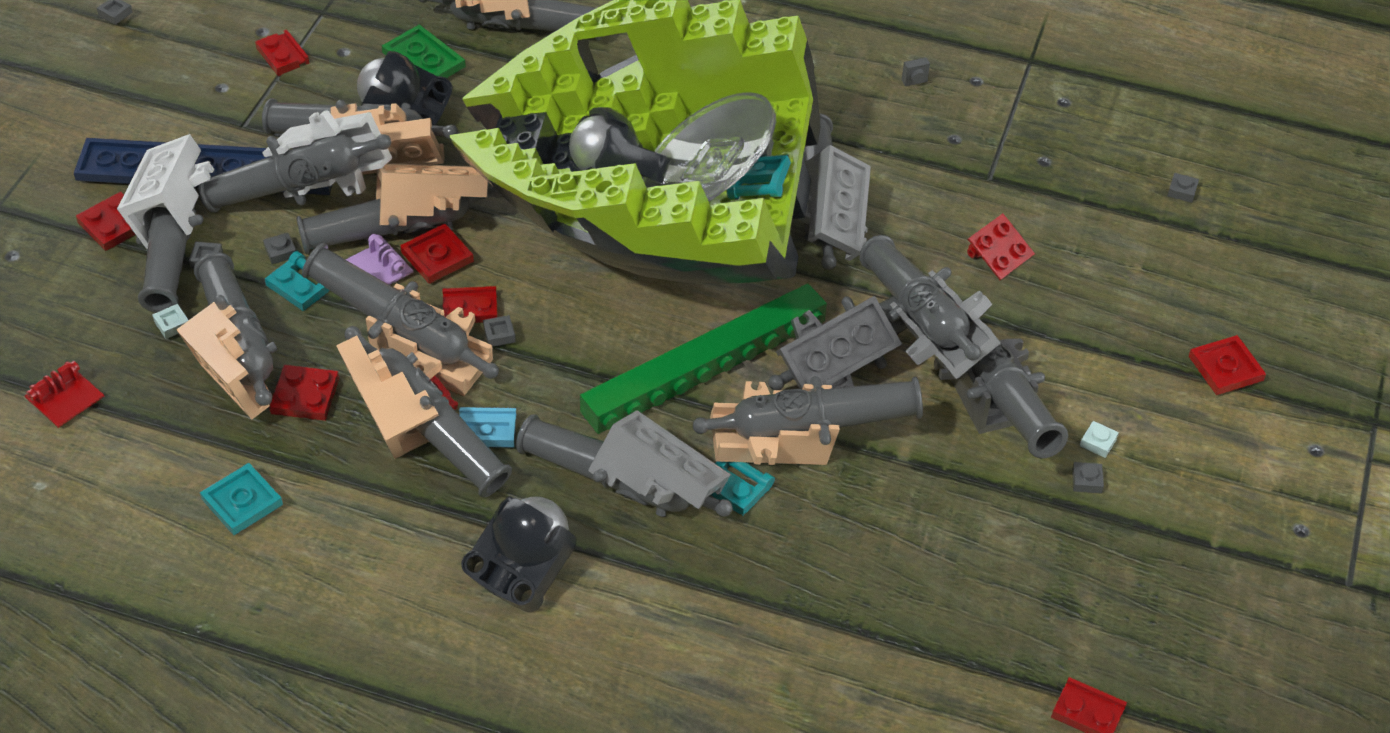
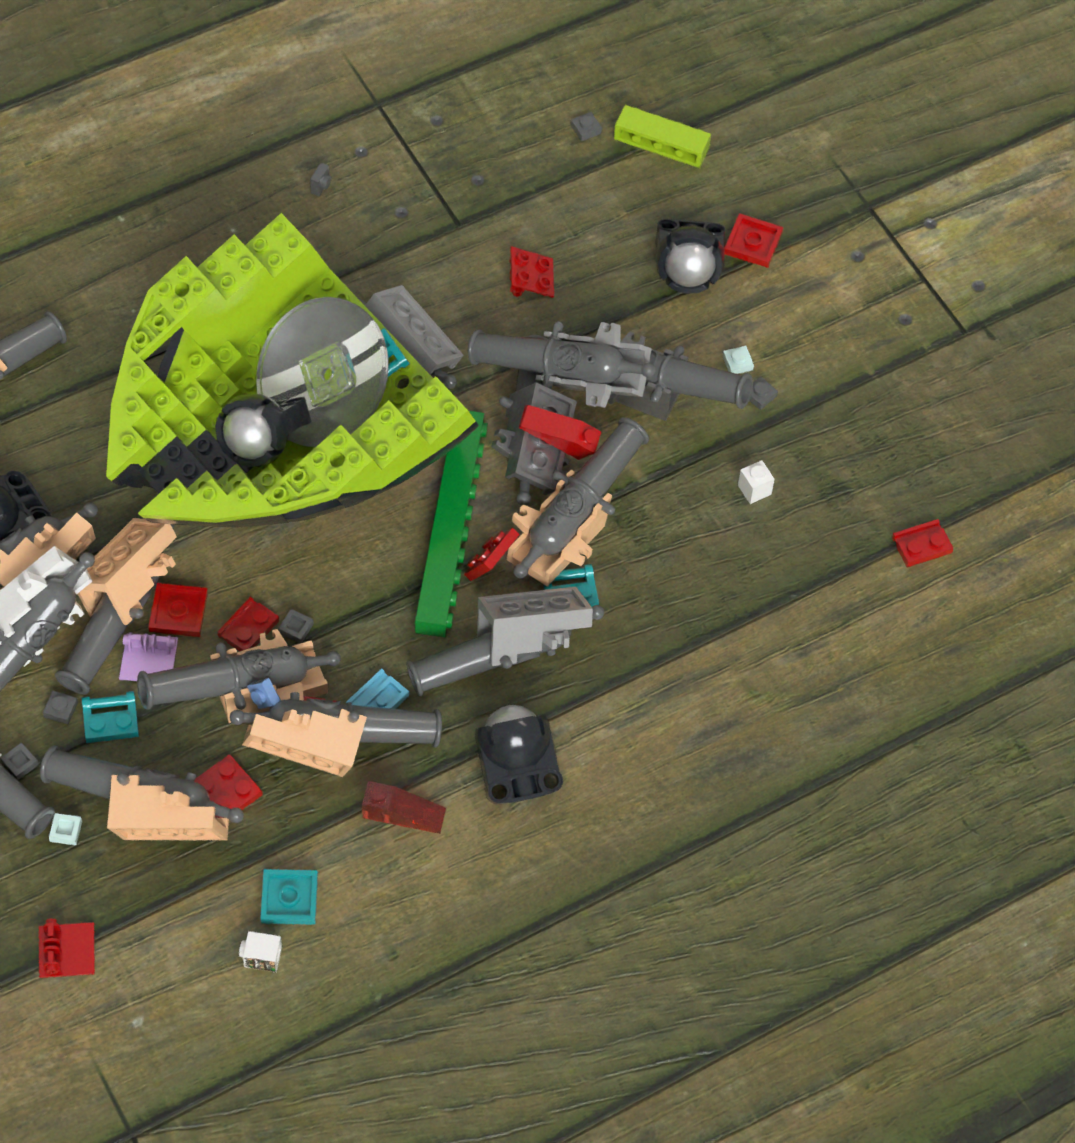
camera: 50 degrees left, 10 degrees up
none -> white brick [239,931,282,972]
none -> medium blue plate [247,678,281,709]
none -> clear red slope [362,781,446,834]
none -> red plate [464,528,520,581]
none -> red slope [519,405,601,460]
none -> lime brick [614,105,711,168]
none -> piece [655,219,726,294]
none -> white brick [738,460,774,504]

